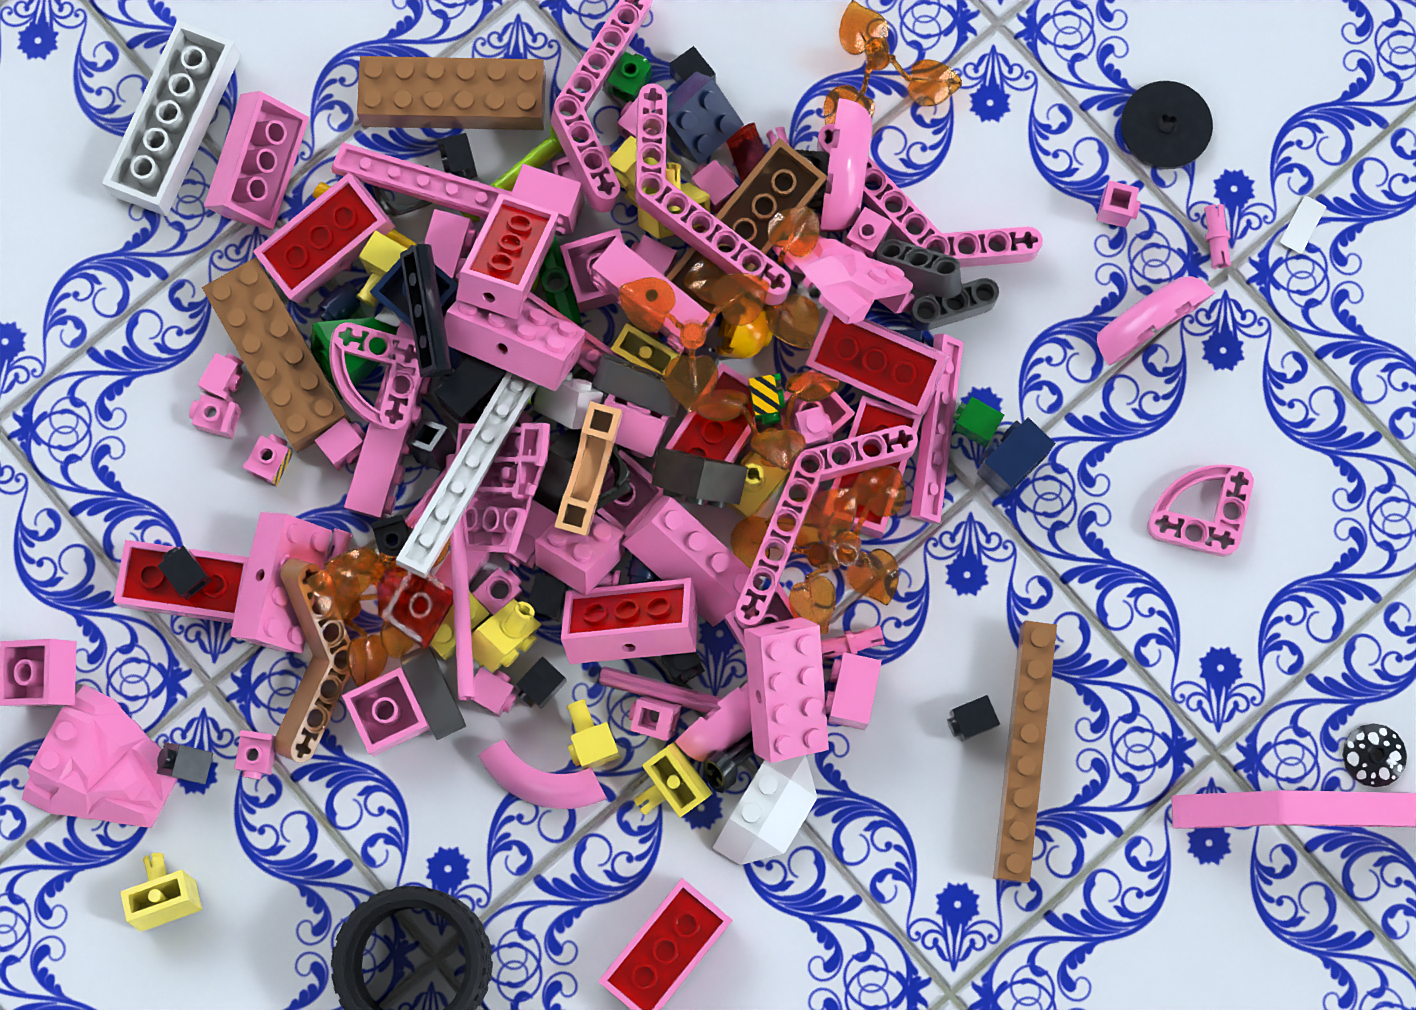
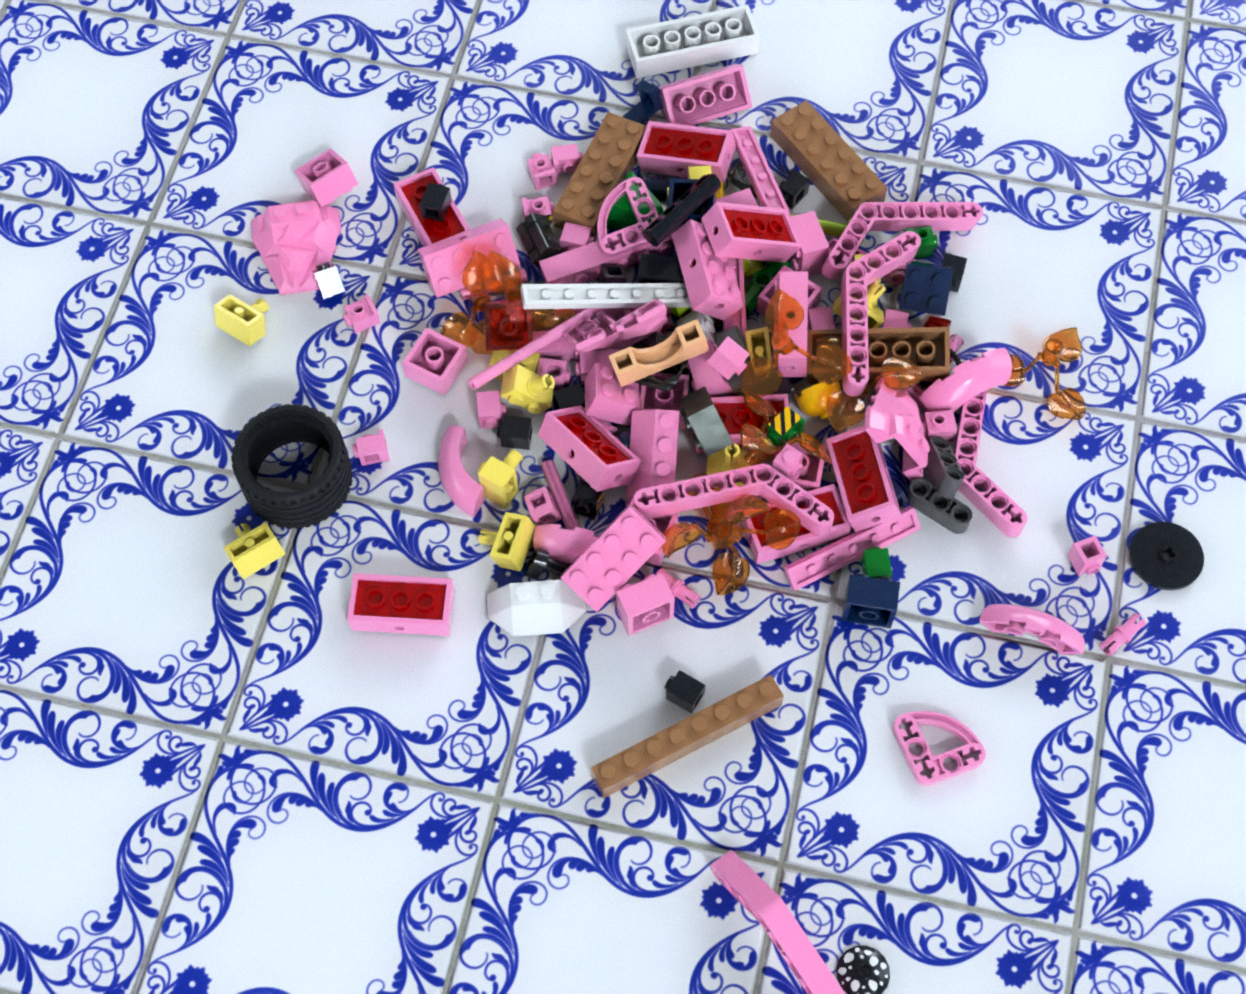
camera: 55 degrees right, 15 degrees down
medium nougat beam [274,558,356,763] -> none
dark grey beam [399,644,466,740] -> none
white sticker [1280,196,1326,254] -> none
none -> bright pink brick [352,429,390,466]
none -> pearl dark grey brick [516,213,562,266]
none -> dark blue bracket [622,80,662,124]
none -> bright pink brick [707,336,750,380]

